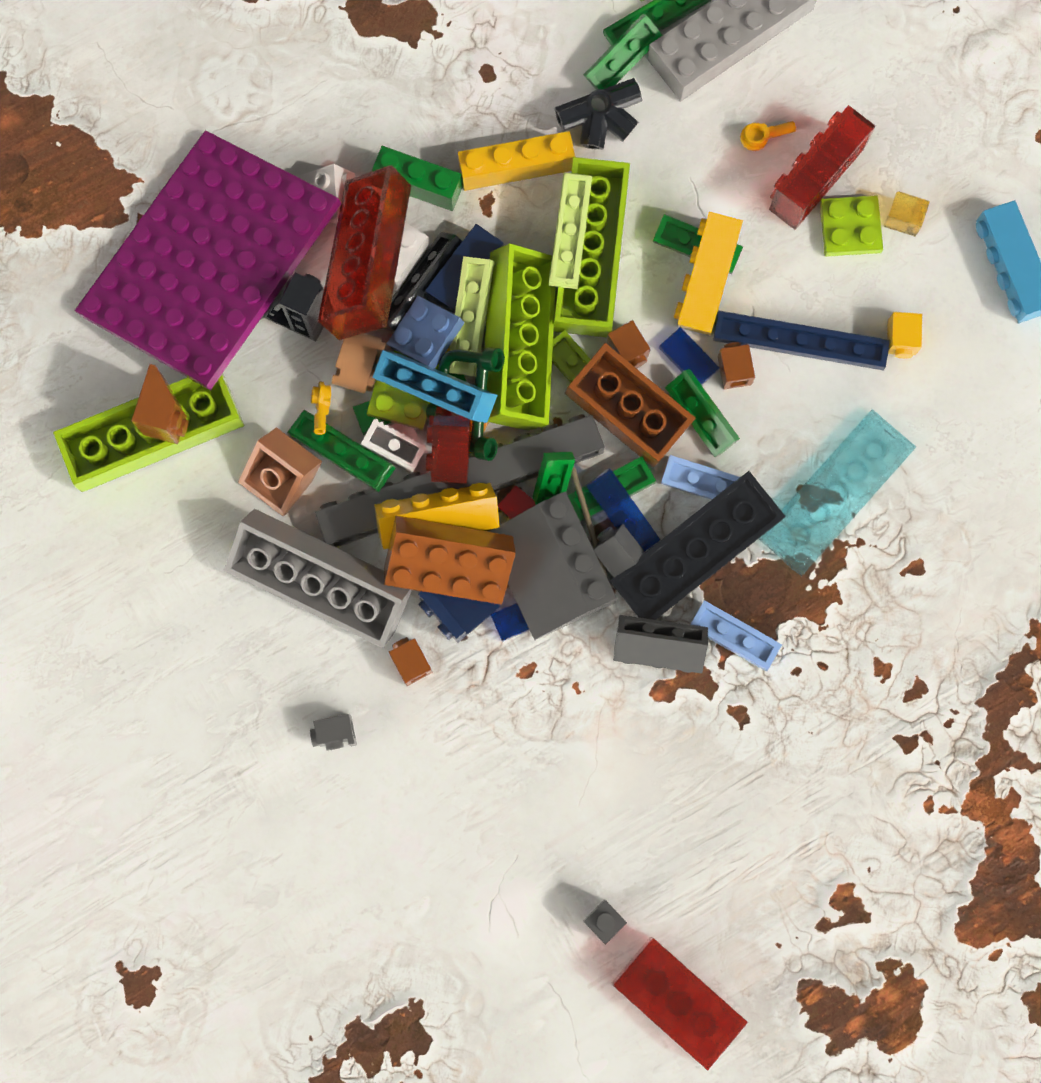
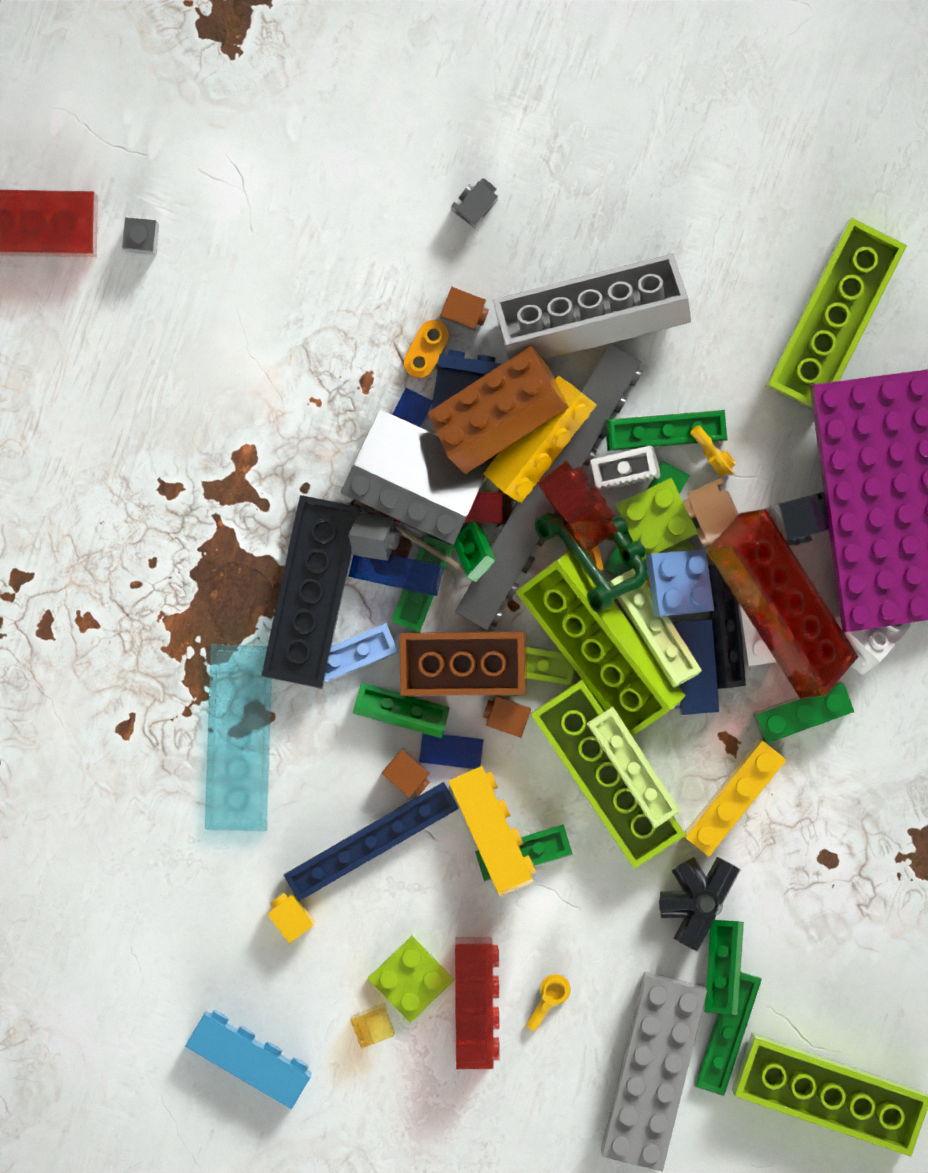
camera: 140 degrees right, 10 degrees up
dark orange slope [131,364,188,444] -> none
nougat slope [238,427,322,516] -> none
dark azure brick [372,350,498,423] -> none
dark grey brick [613,615,708,673] -> none
light blue plate [690,600,782,671] -> none
none -> light orange plate [404,320,449,379]

